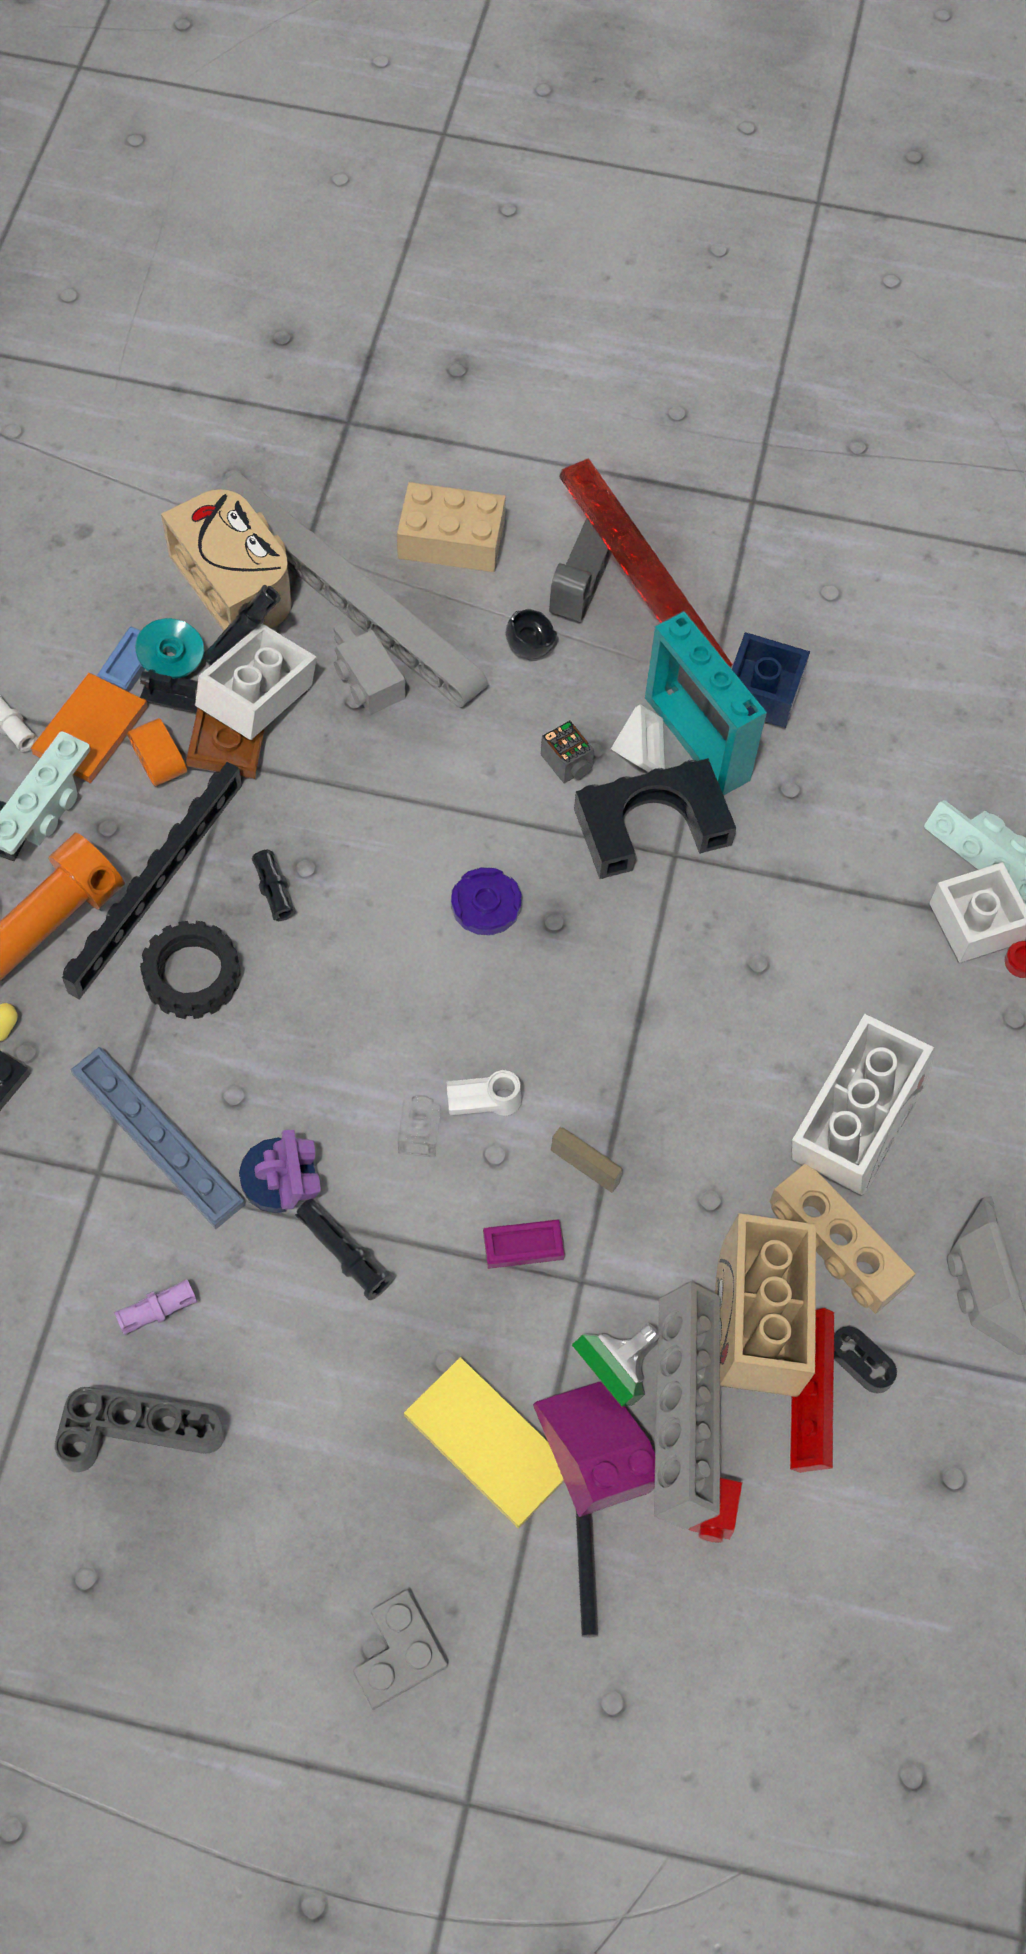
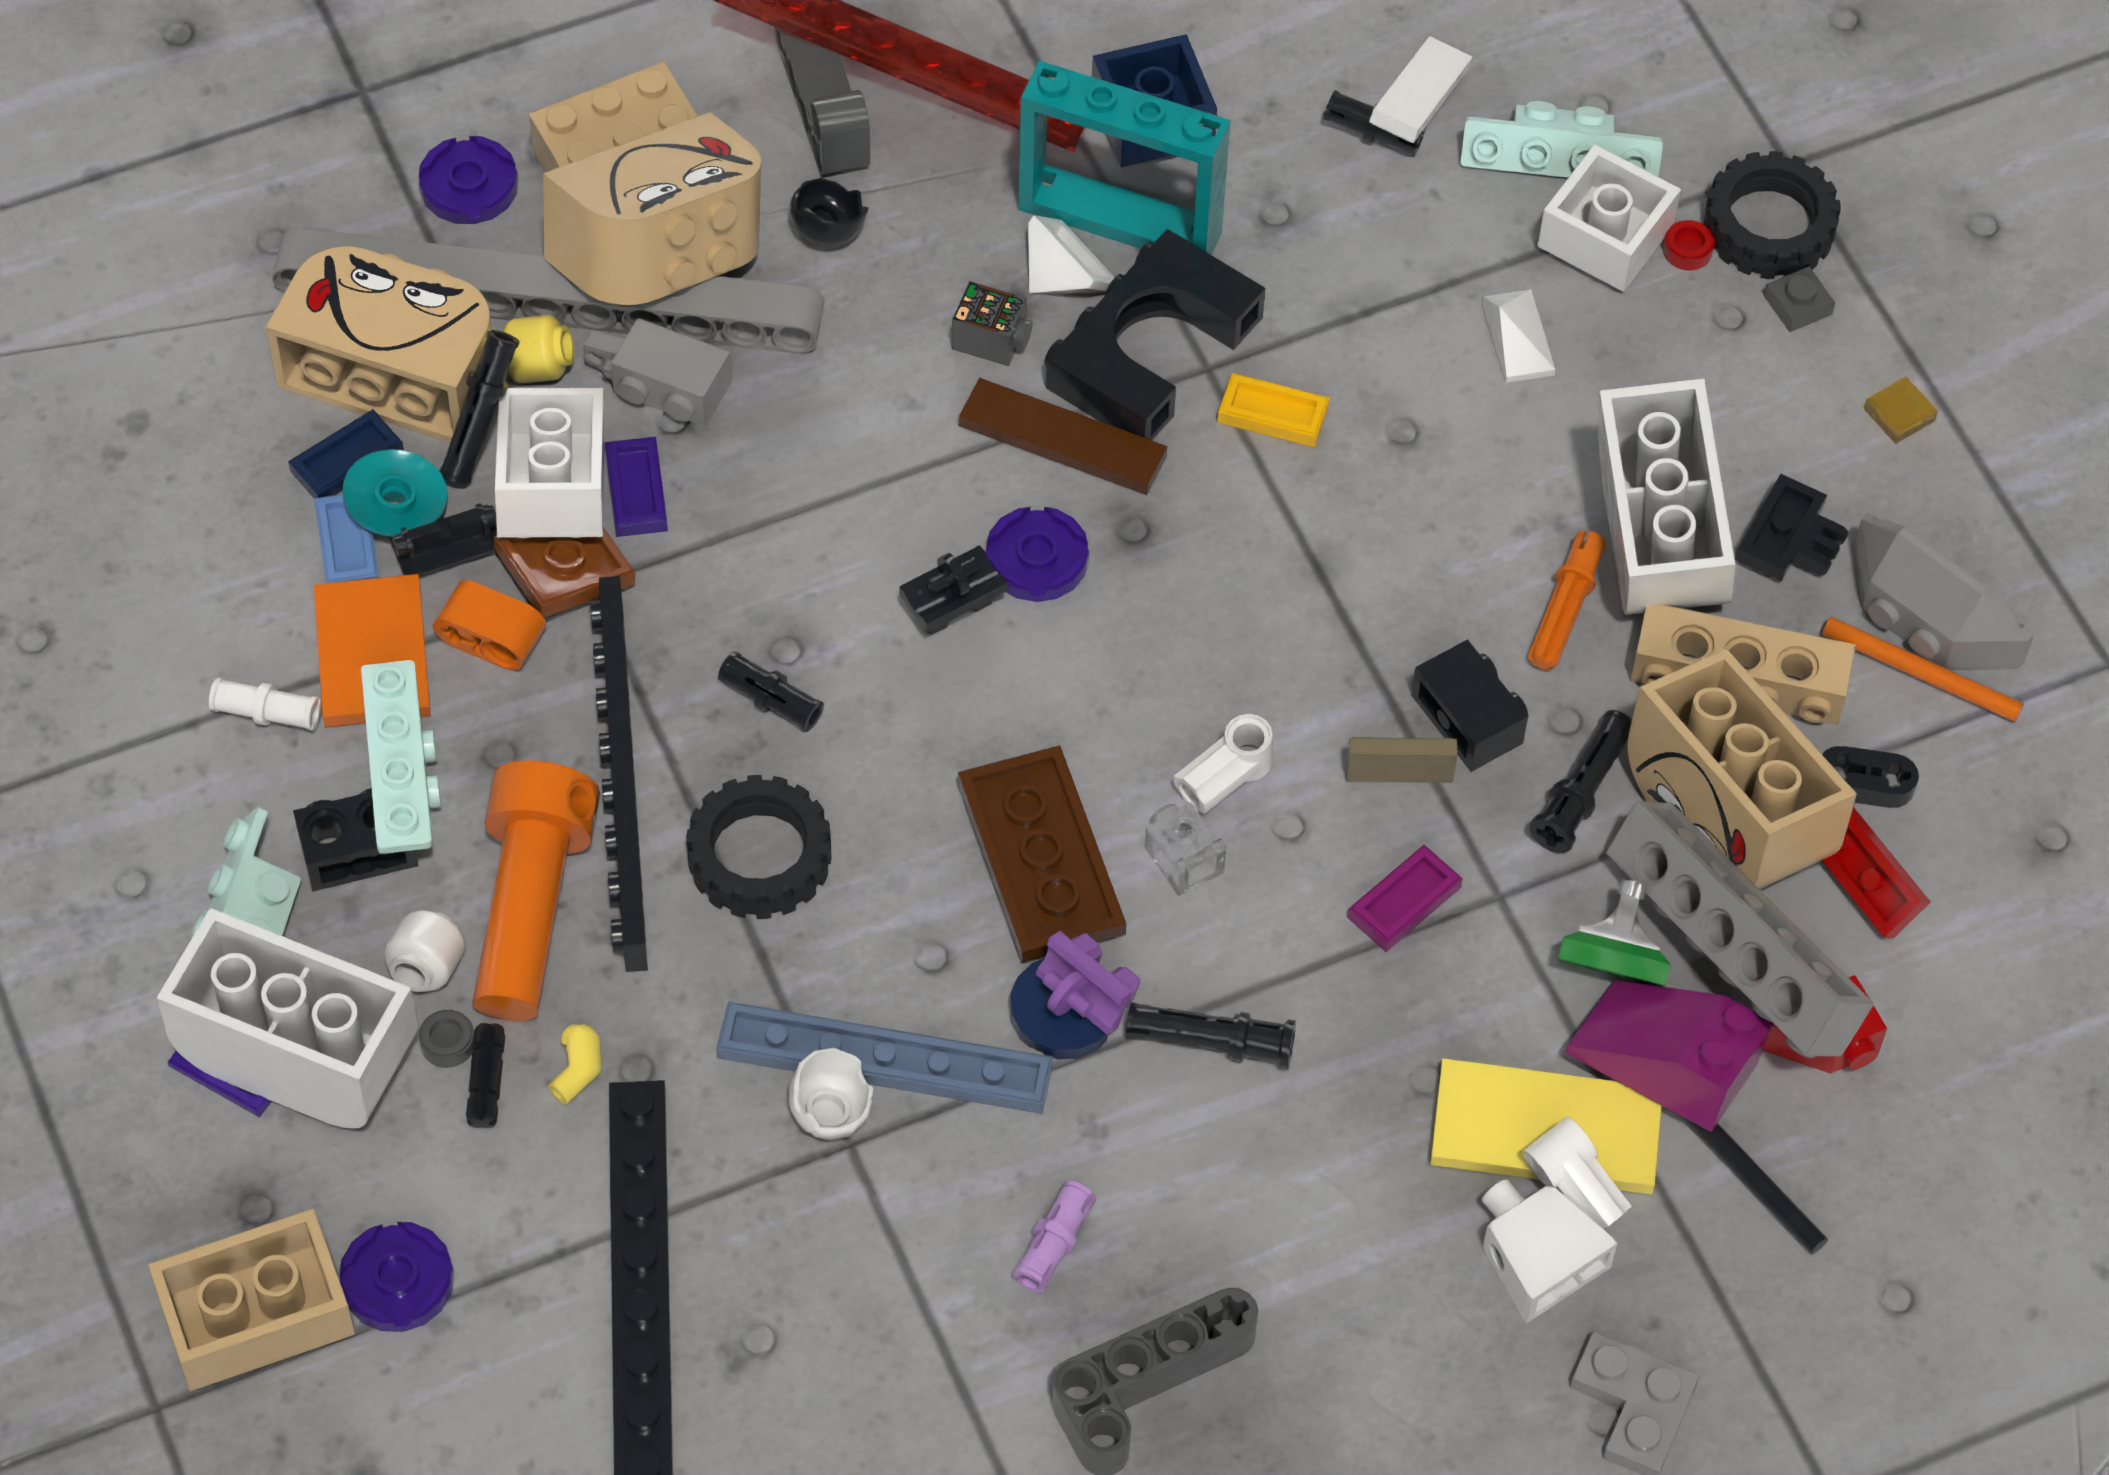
camera: 35 degrees left, 5 degrees down
none -> dark blue tile [288,409,404,498]
none -> dark purple tile [419,136,518,224]
none -> light yellow head [503,315,574,384]
none -> tan brick [543,112,761,305]
none -> dark purple tile [605,437,668,537]
none -> white hair [789,1048,874,1140]
none -> black hips [899,545,1008,635]
none -> reddish brown plate [958,745,1127,962]
none -> reddish brown tile [959,378,1168,495]
none -> yellow tile [1217,373,1330,448]
none -> black pin [1323,90,1427,156]
none -> white tile [1369,36,1473,143]
none -> black brick [1411,639,1529,772]
none -> white slope [1482,289,1555,383]
none -> white torso [1482,1179,1618,1323]
none -> white piece [1522,1116,1632,1229]
none -> orange axle [1528,530,1607,671]
none -> black pin [1529,710,1632,853]
none -> black hinge [1735,474,1848,581]
none -> orange bar [1822,617,2024,722]

